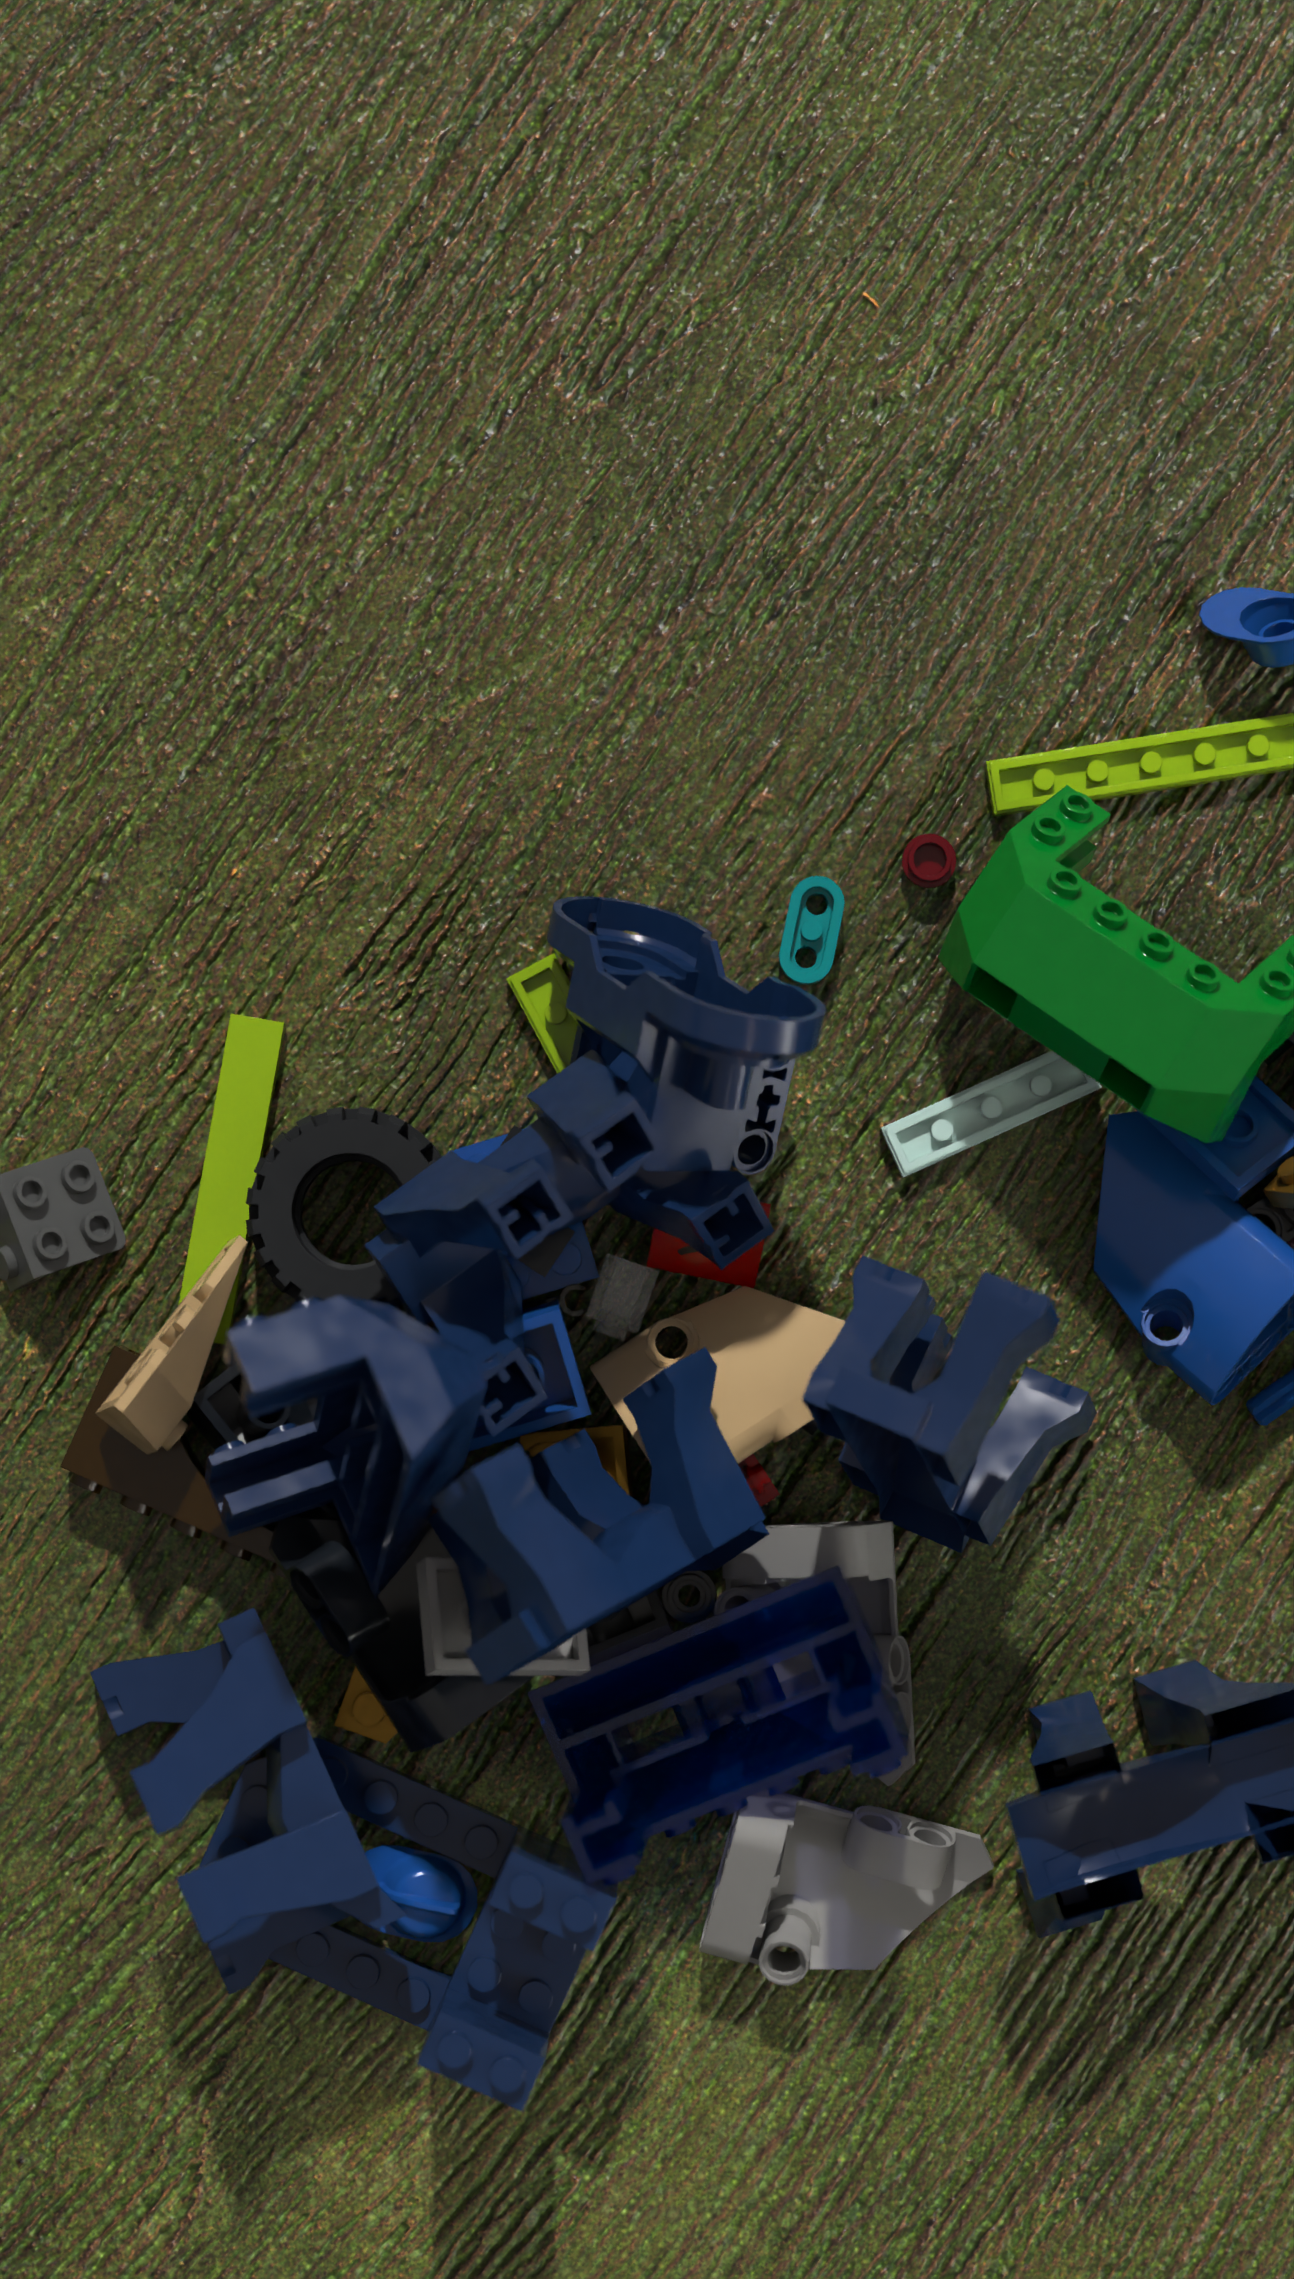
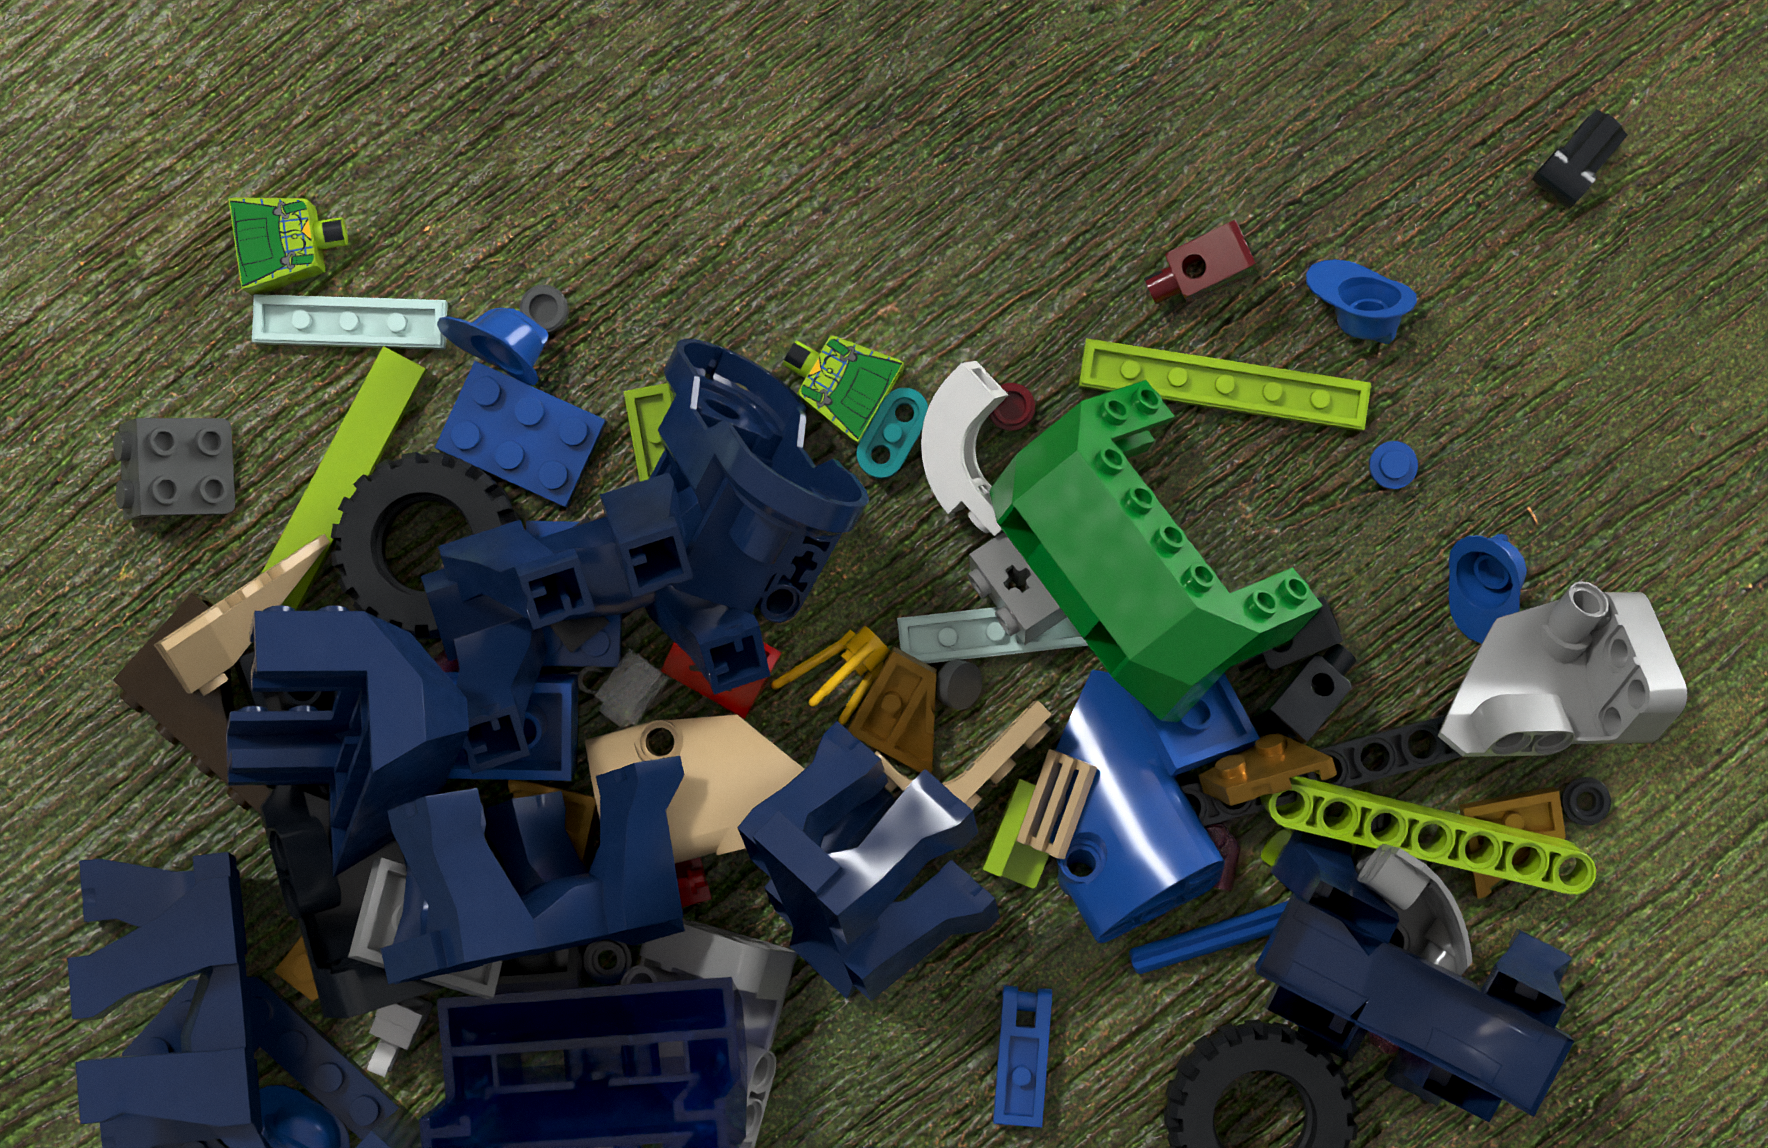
camera: 20 degrees right, 0 degrees up
none -> torso [228,197,348,296]
none -> light aqua tile [252,294,448,350]
none -> white piece [367,997,433,1078]
none -> blue plate [435,361,607,508]
none -> blue piece [437,307,549,385]
none -> dark grey tile [520,285,569,334]
none -> yellow plant [771,626,891,725]
none -> torso [782,335,904,446]
none -> pearl gold wing [848,647,937,773]
none -> tan bracket [875,700,1052,809]
none -> white arch [921,361,1008,536]
none -> dark grey tile [936,659,982,710]
none -> light grey brick [967,532,1067,645]
none -> lime panel [981,778,1050,888]
none -> blue plate [993,985,1052,1128]
none -> tan tile [1016,749,1098,859]
none -> dark red torso [1144,219,1259,304]

